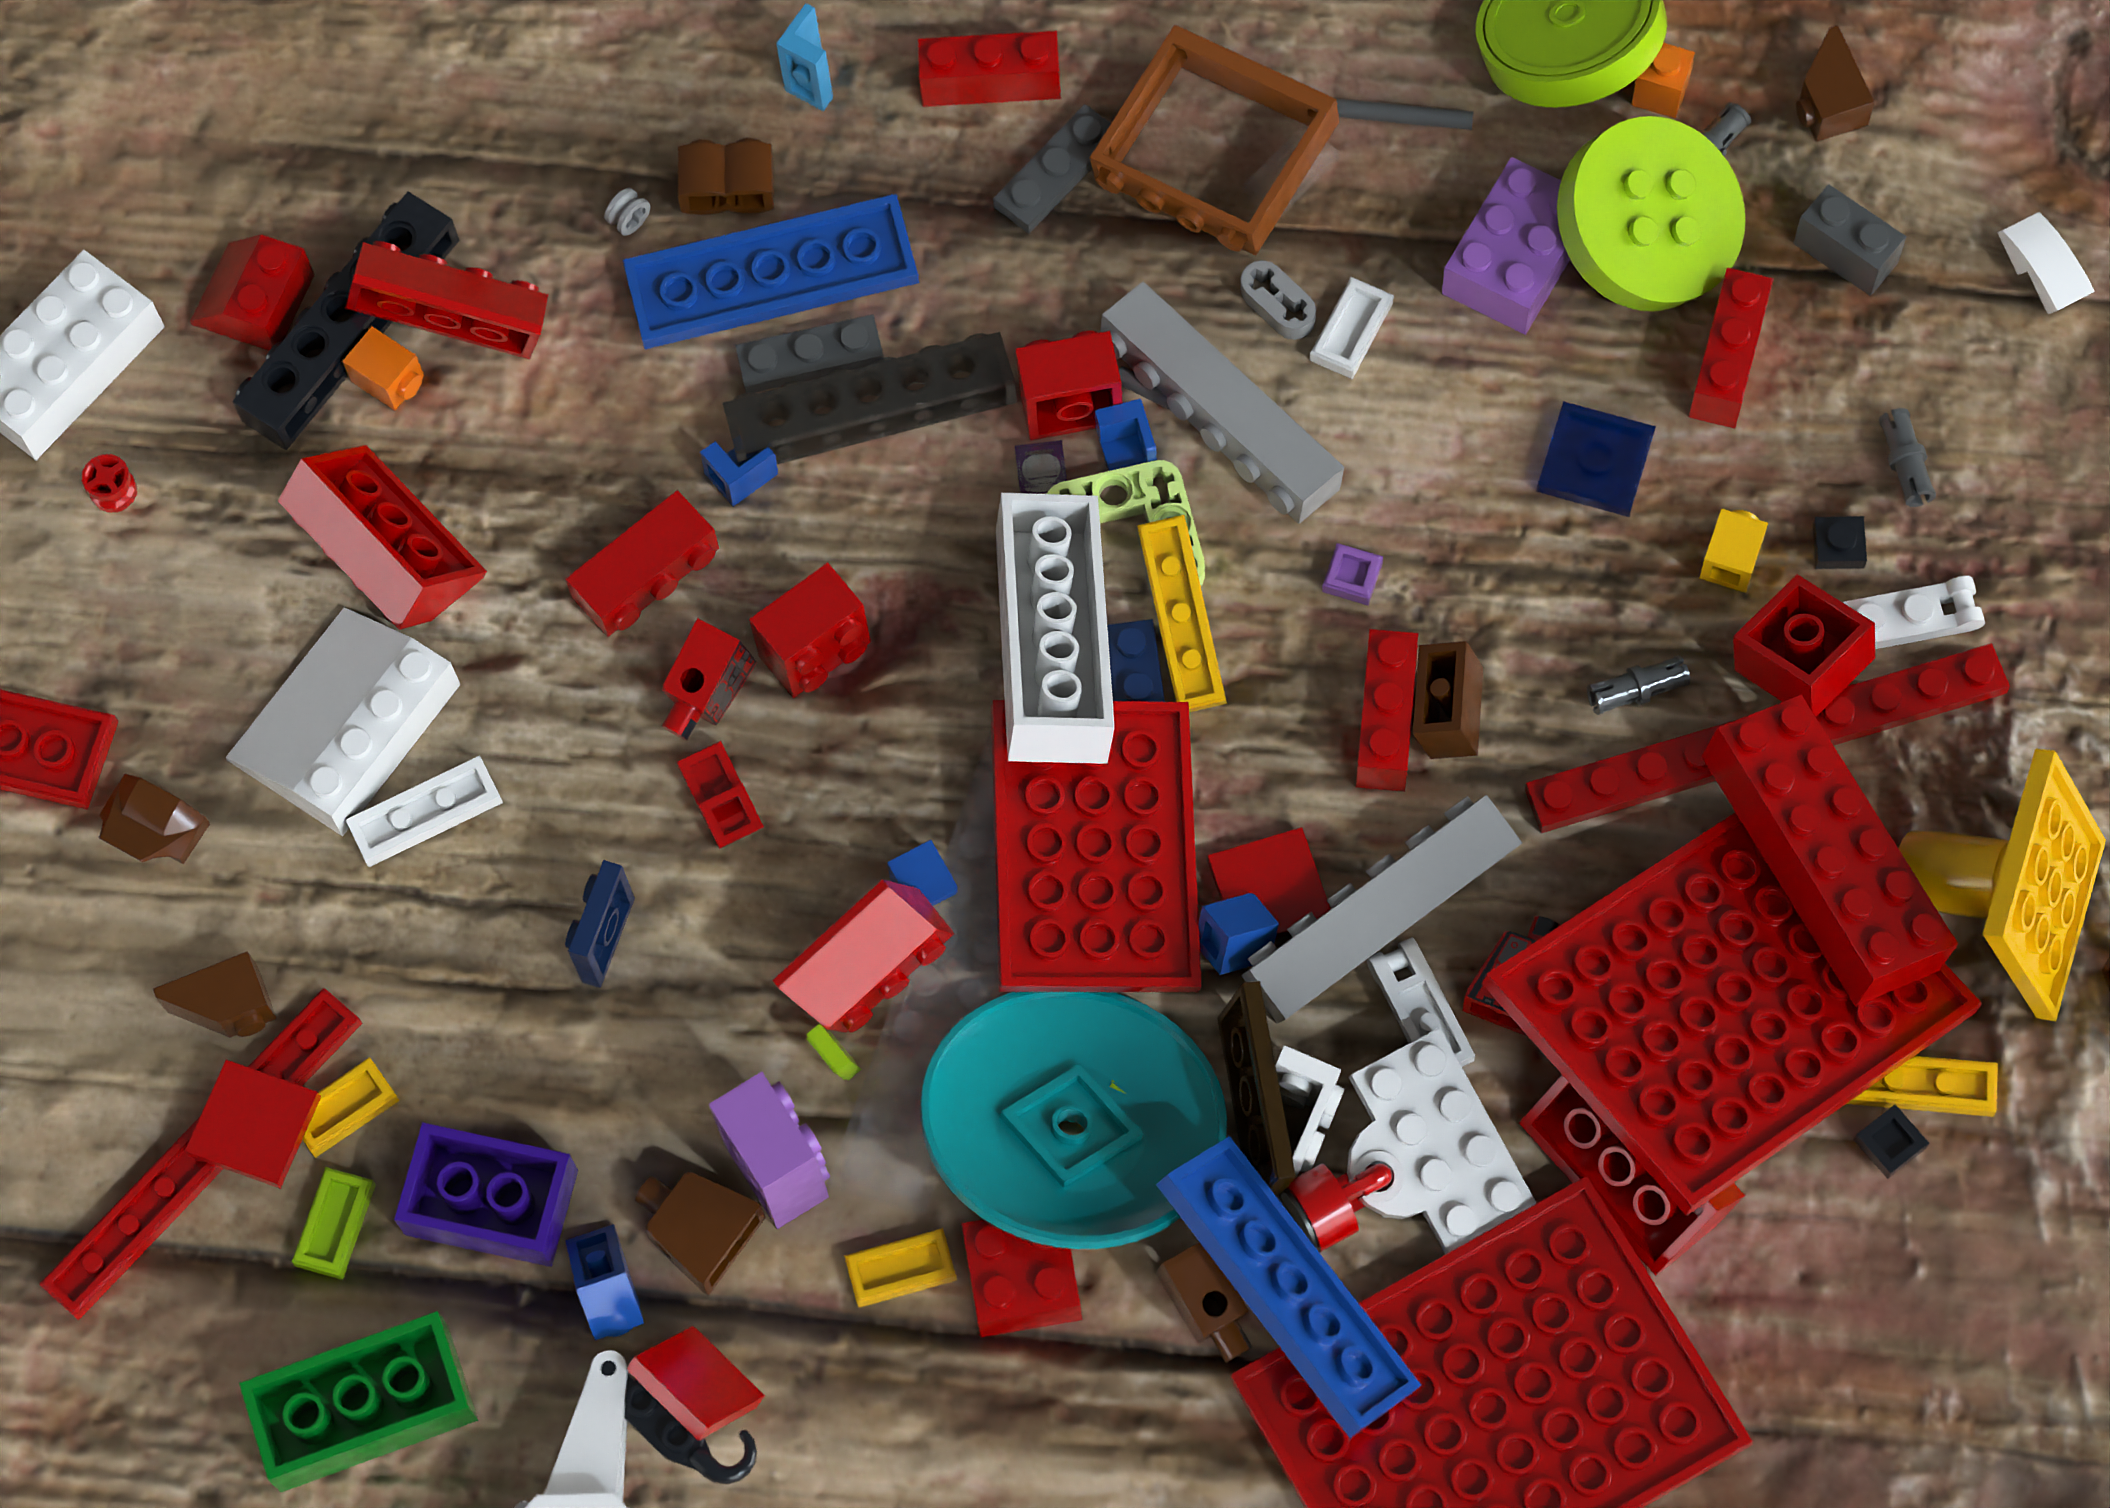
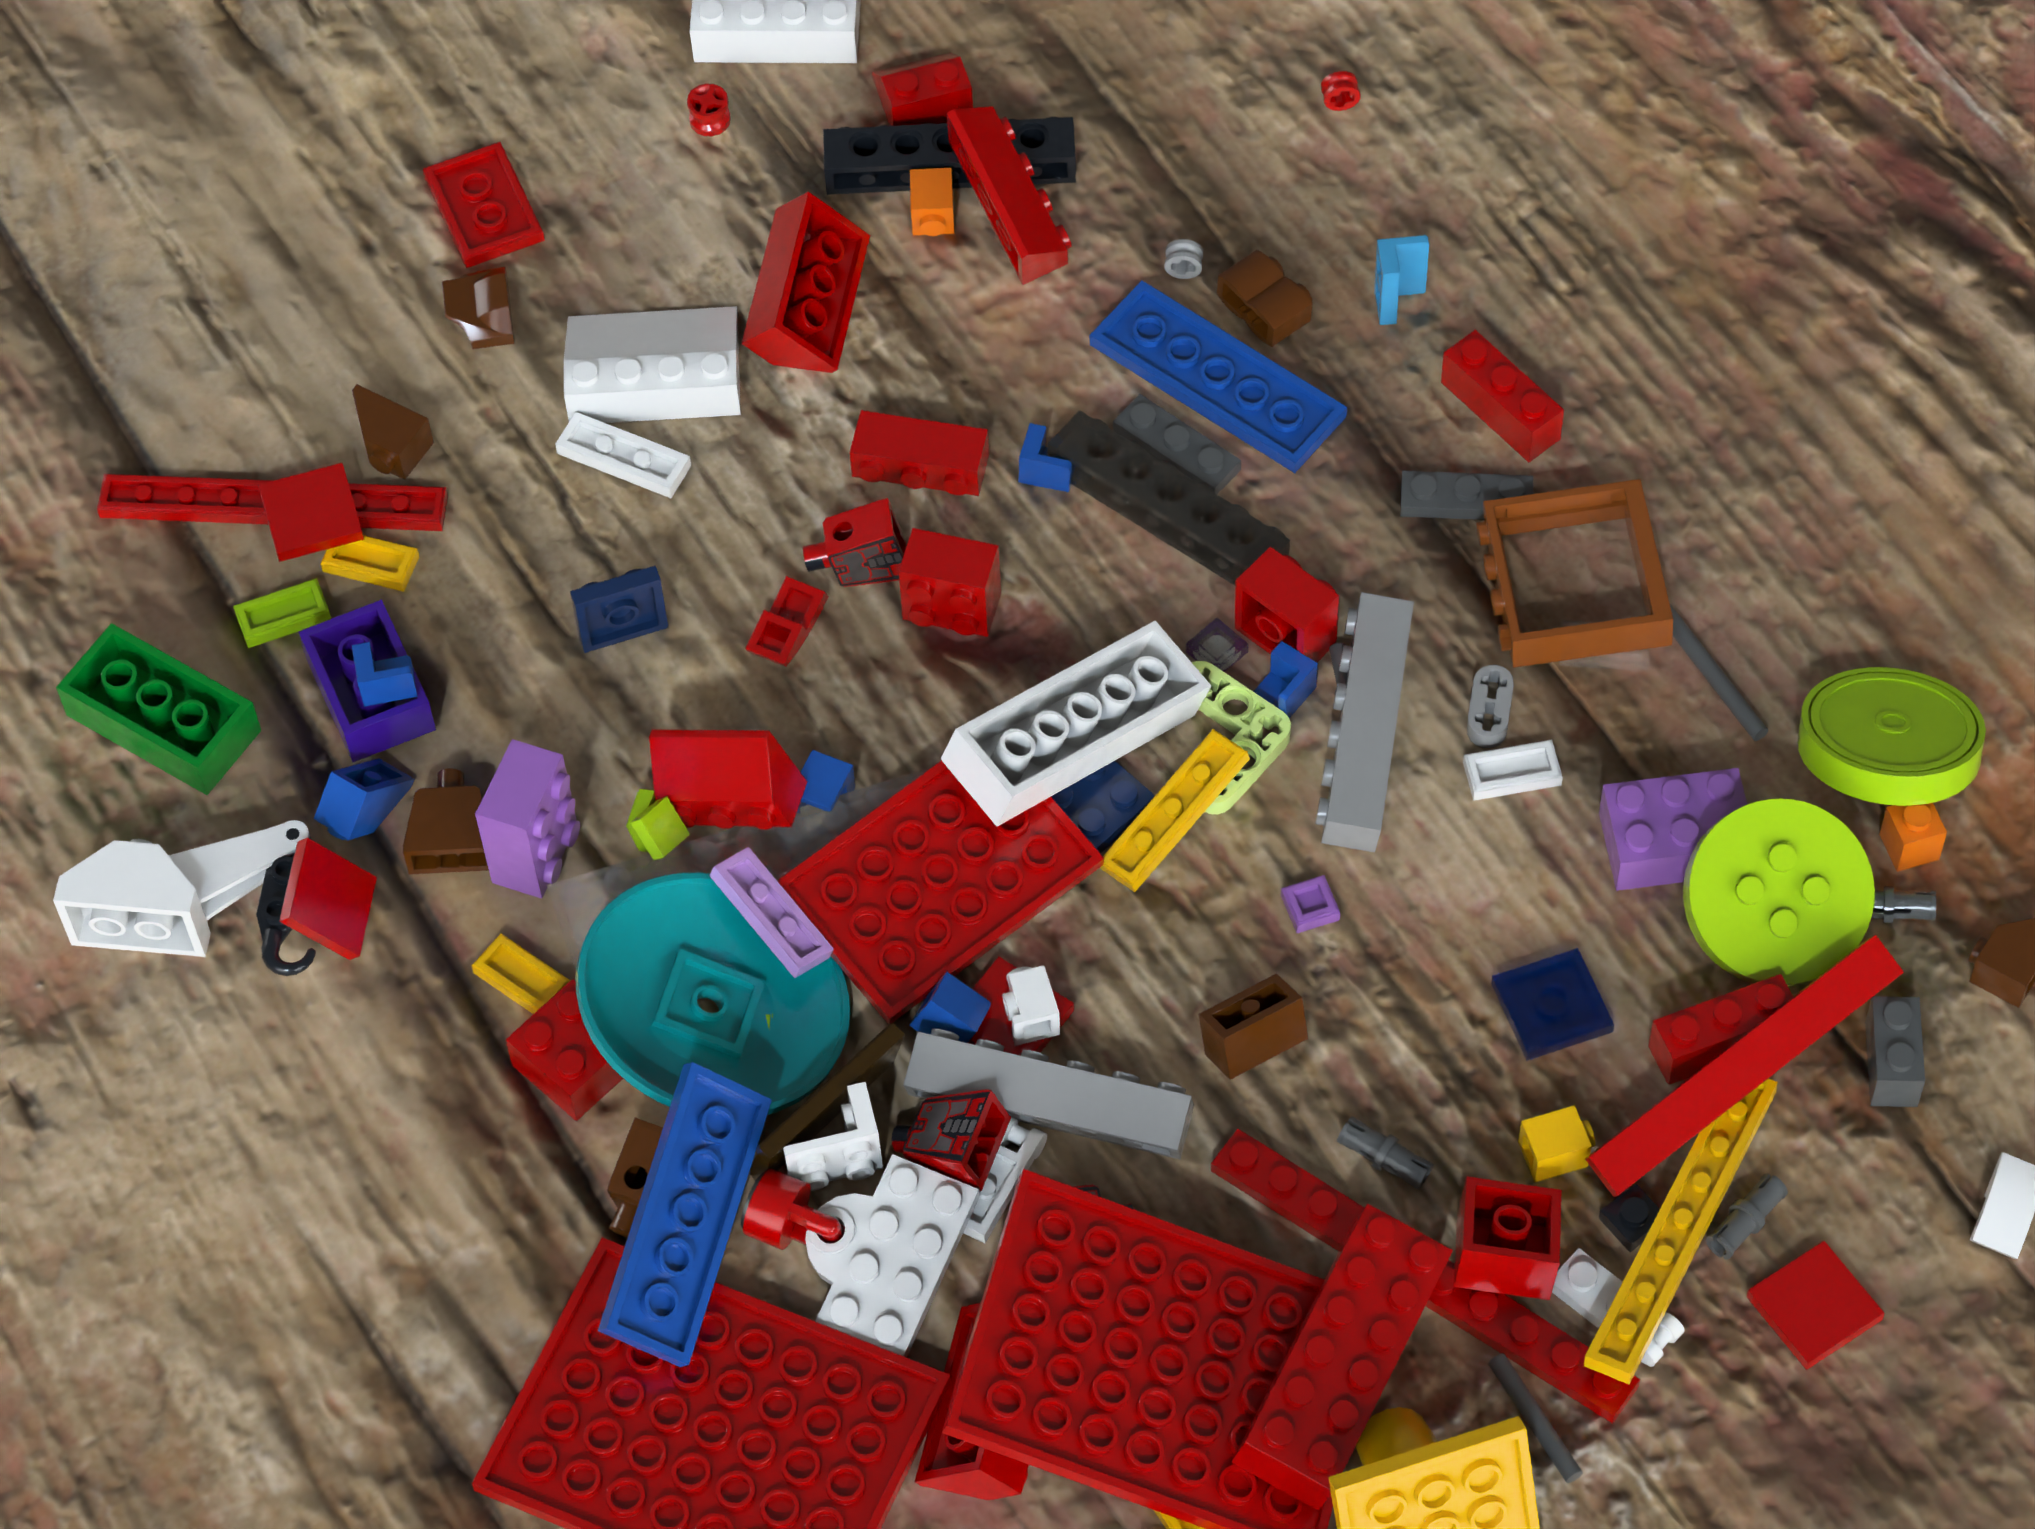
camera: 50 degrees right, 10 degrees down
red brick [1356,629,1419,792] -> none
none -> blue panel [352,642,418,707]
none -> lime tile [630,796,690,861]
none -> lavender plate [709,847,834,978]
none -> torso [891,1089,1011,1191]
none -> white brick [1002,965,1060,1046]
none -> dark grey bar [1488,1353,1583,1483]
none -> yellow plate [1584,1078,1778,1384]
none -> red tile [1585,934,1904,1197]
none -> red tile [1746,1241,1885,1370]

